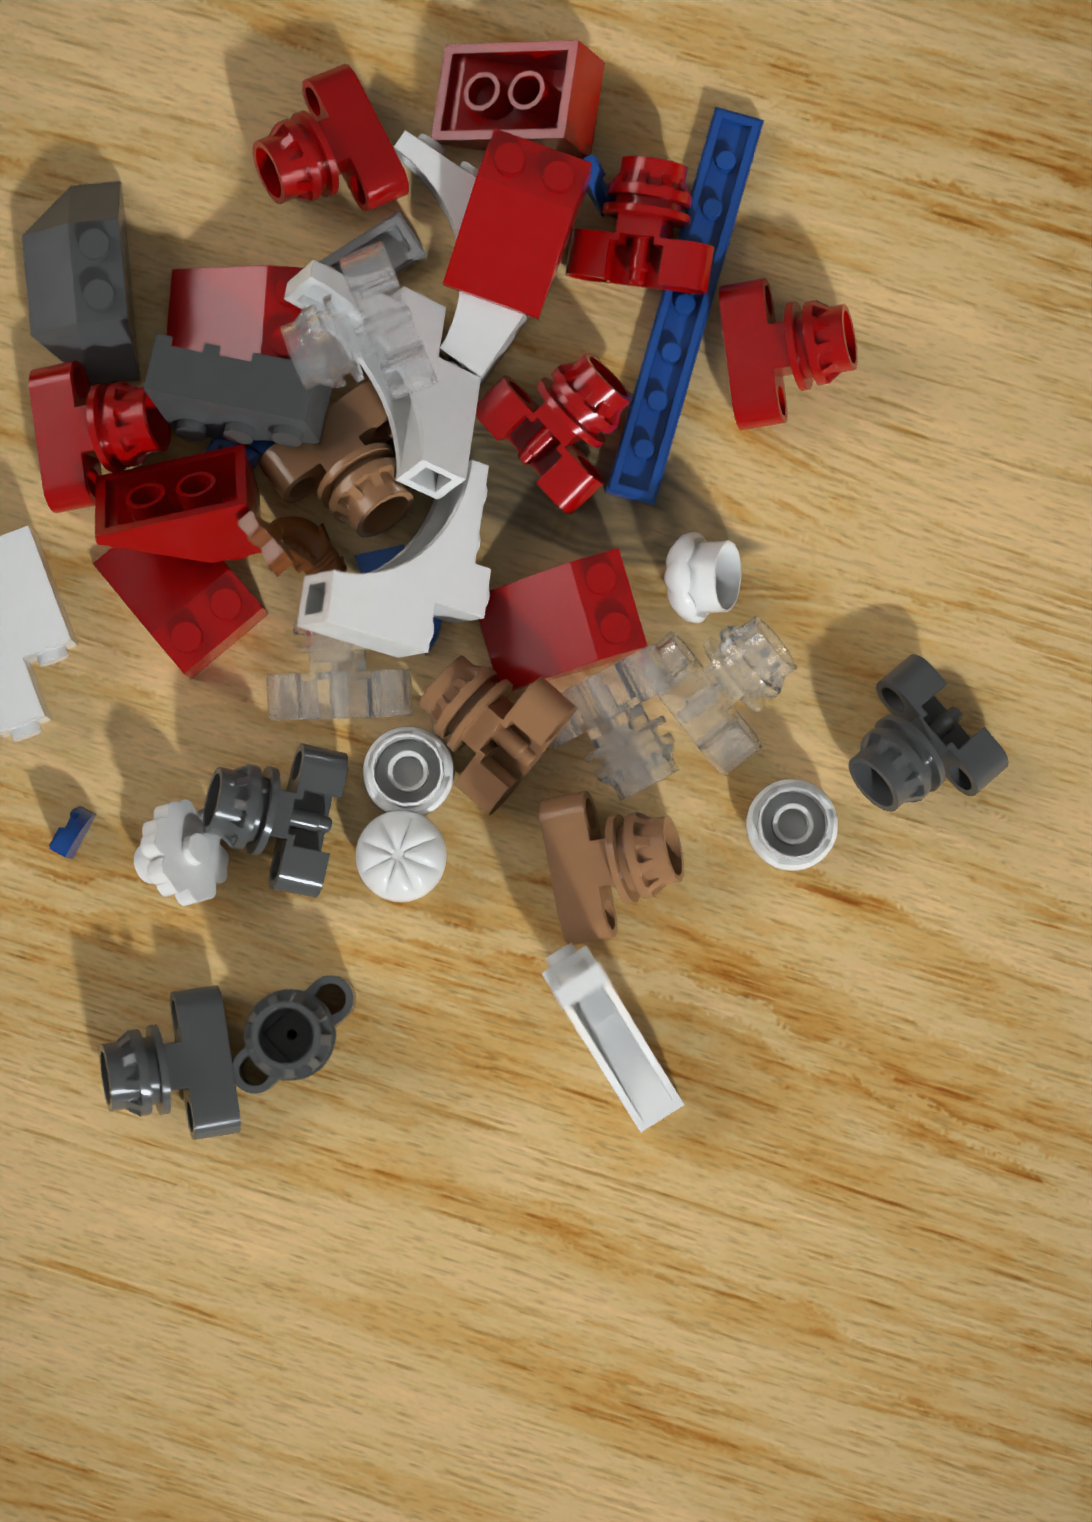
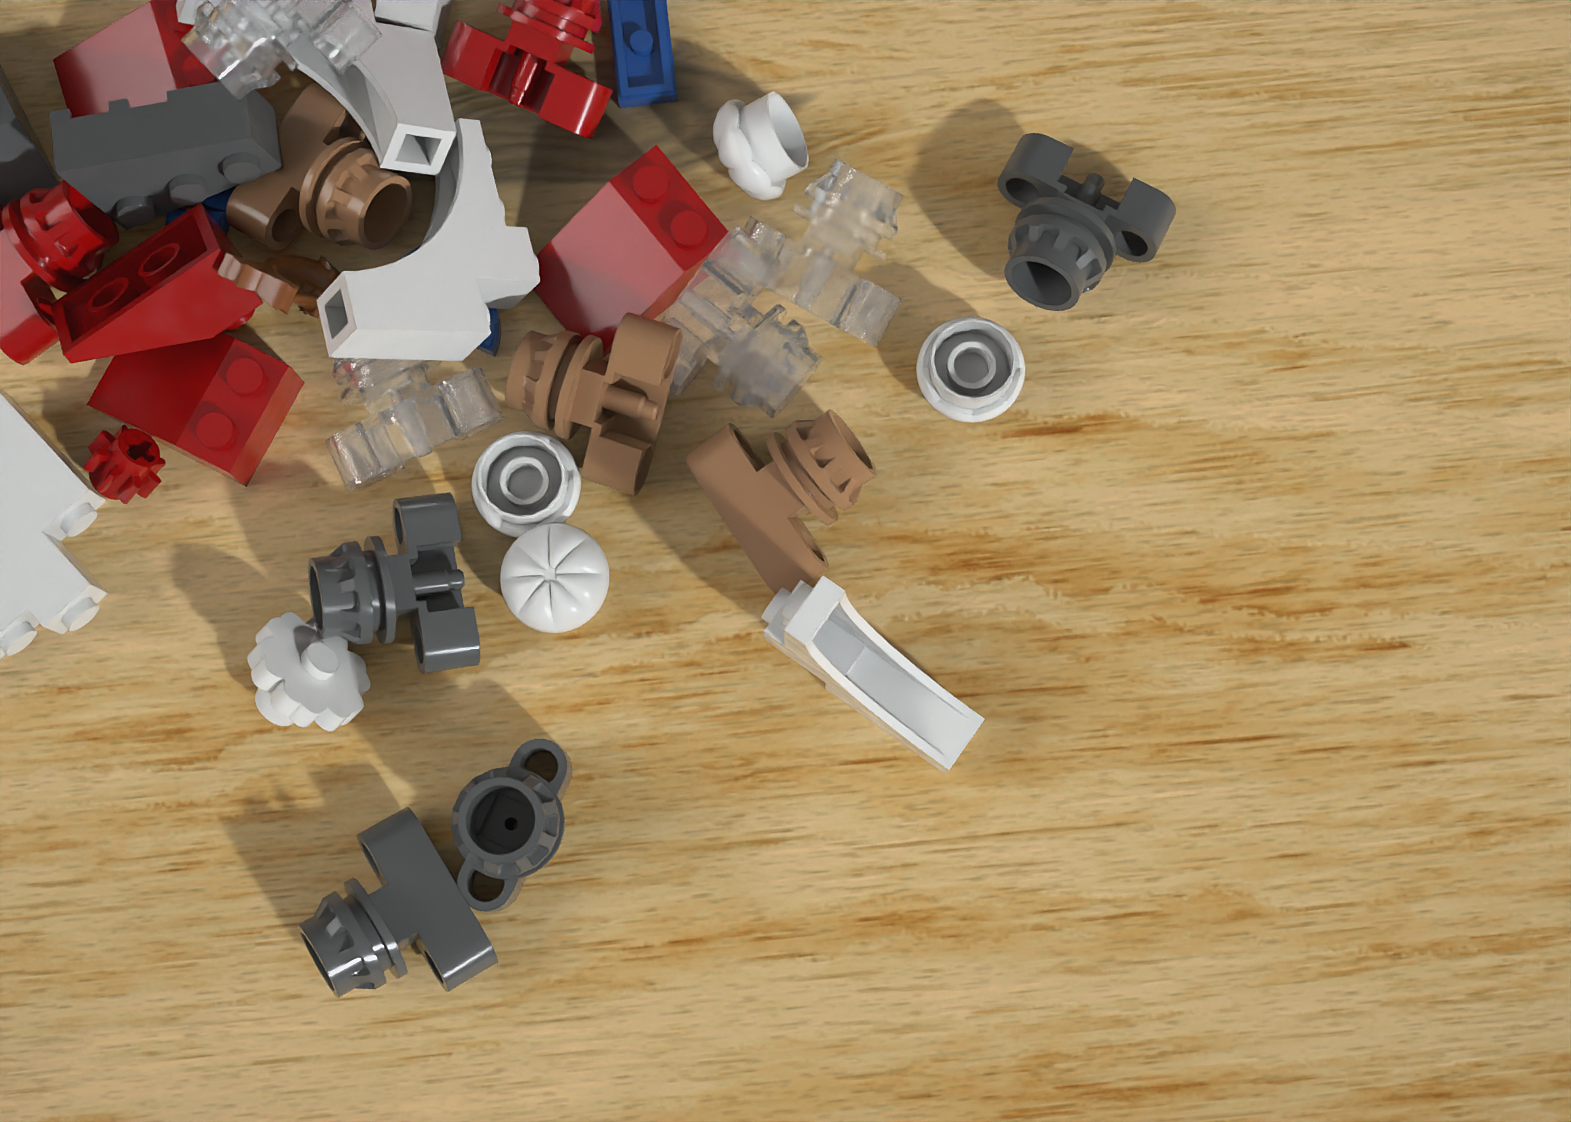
camera: 25 degrees left, 5 degrees down
blue tile [49,806,96,859] -> none
none -> red gear [83,425,166,504]

